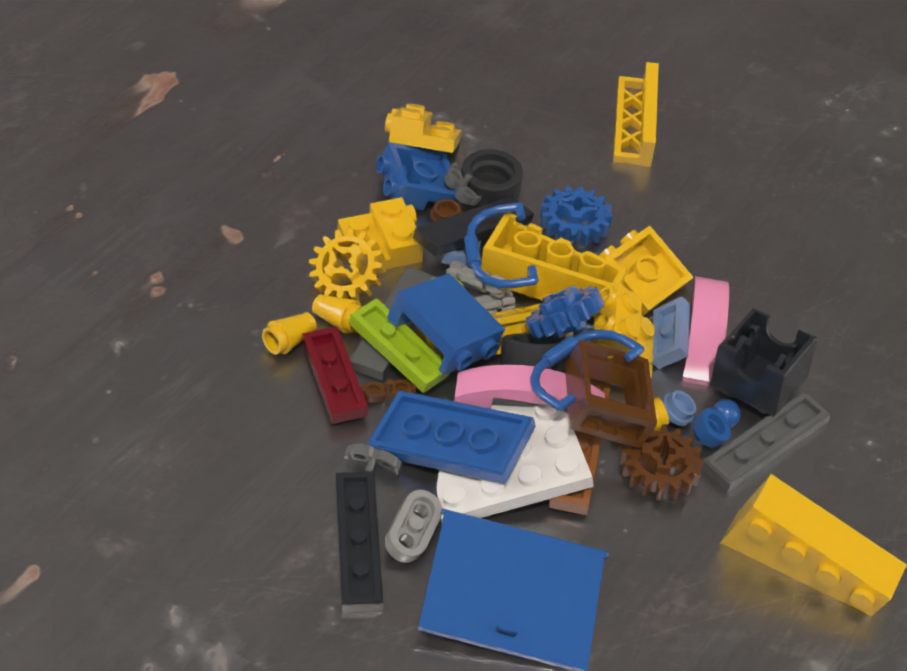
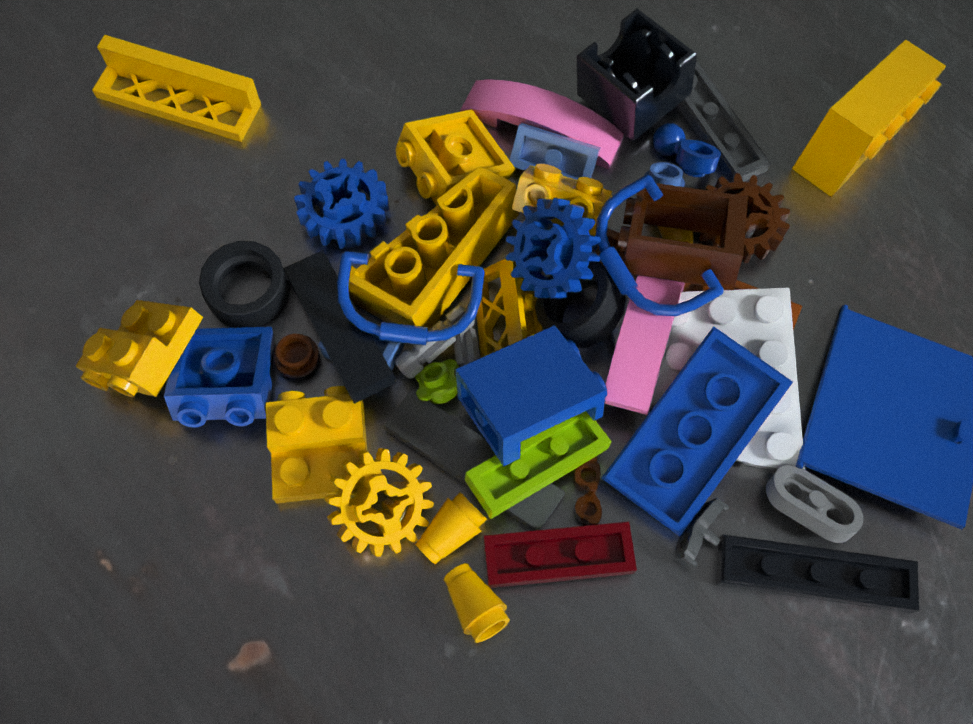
camera: 75 degrees left, 20 degrees up
dark grey piece [444,162,482,205] -> none

